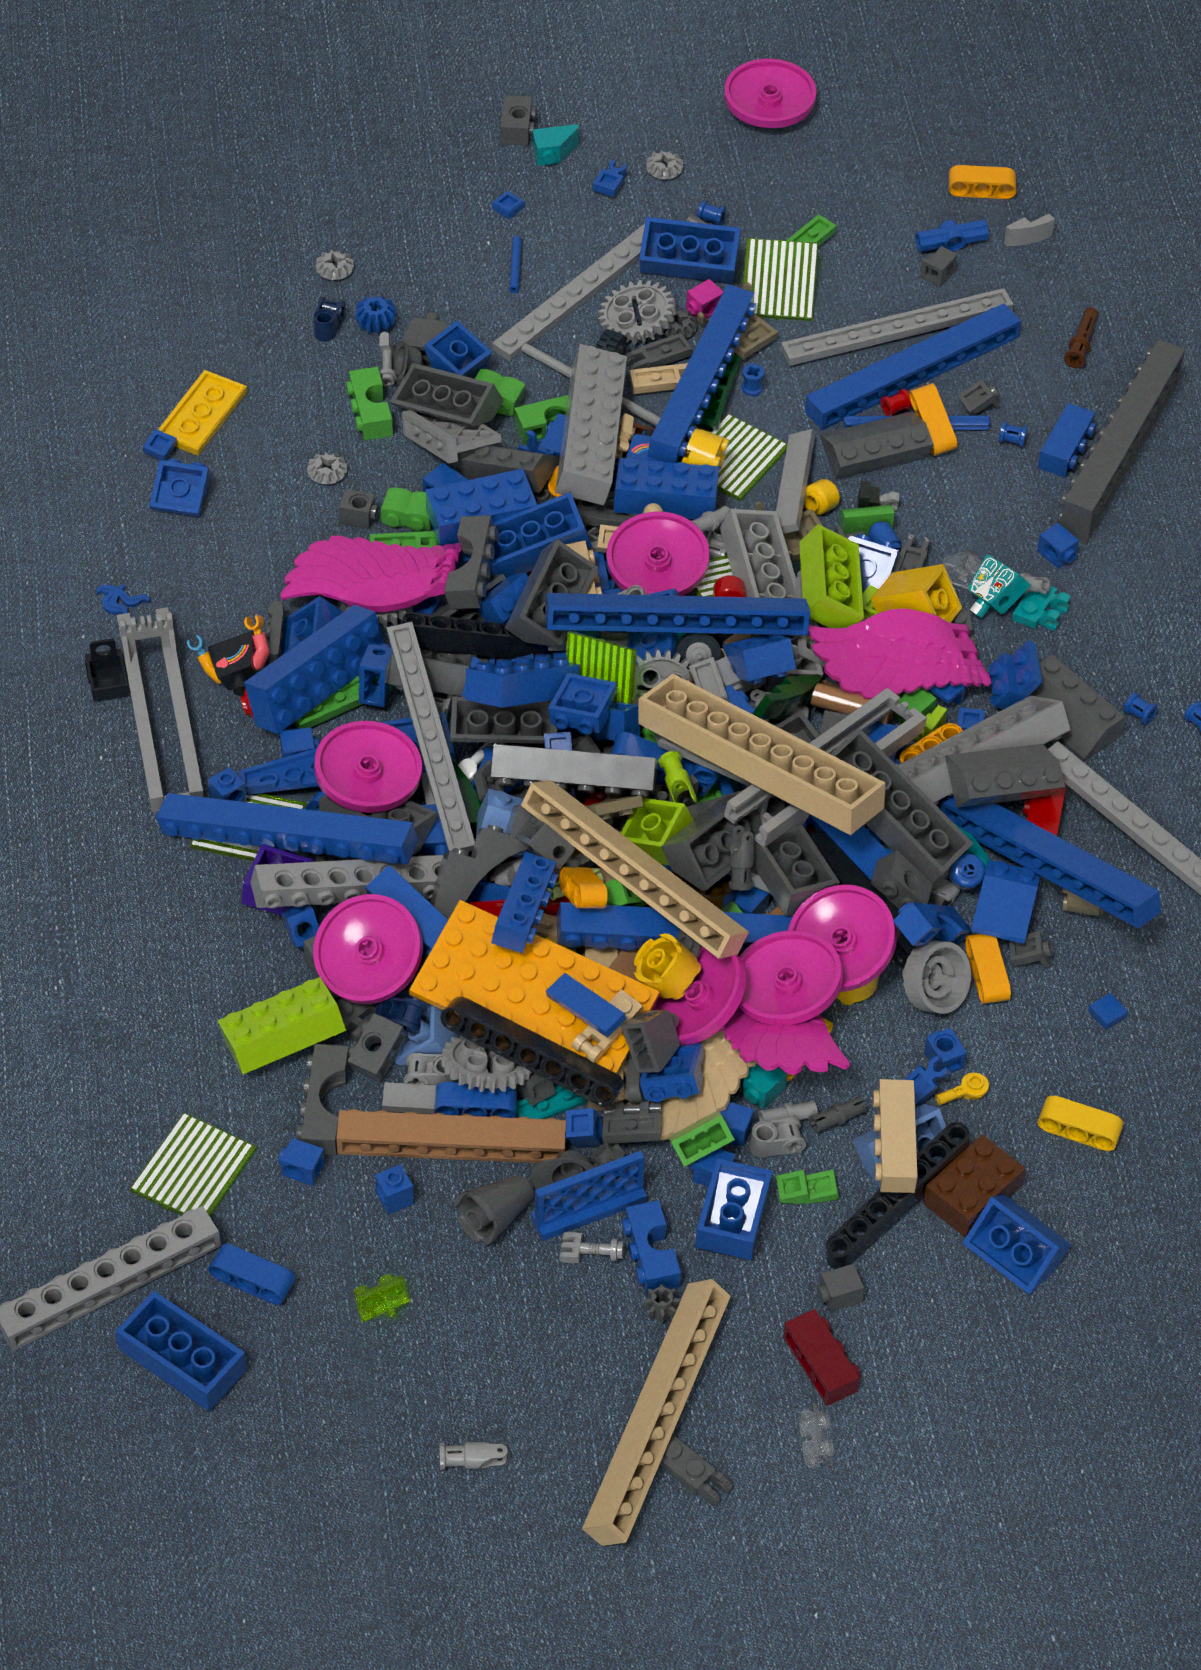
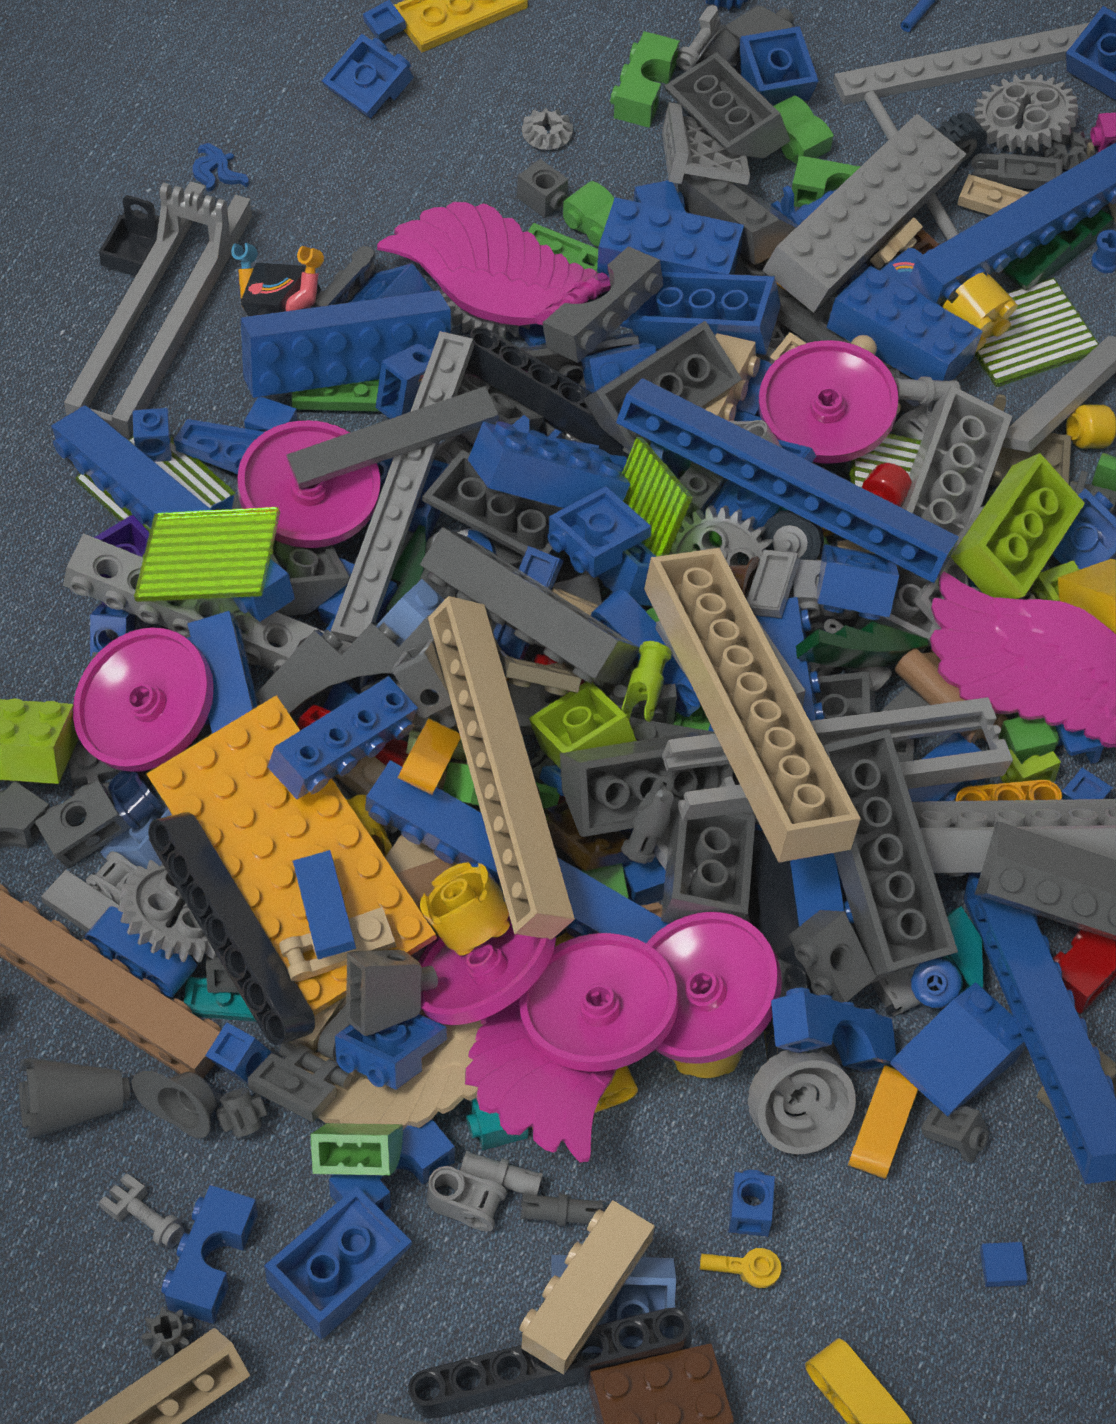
camera: 30 degrees right, 5 degrees up
blue fence [531,1151,647,1241] -> none
bright green slope [776,1169,840,1204] -> none
blue plate [904,1056,951,1106] -> none
none -> clear neon green piece [134,507,280,602]
none -> dark grey tile [286,386,499,490]

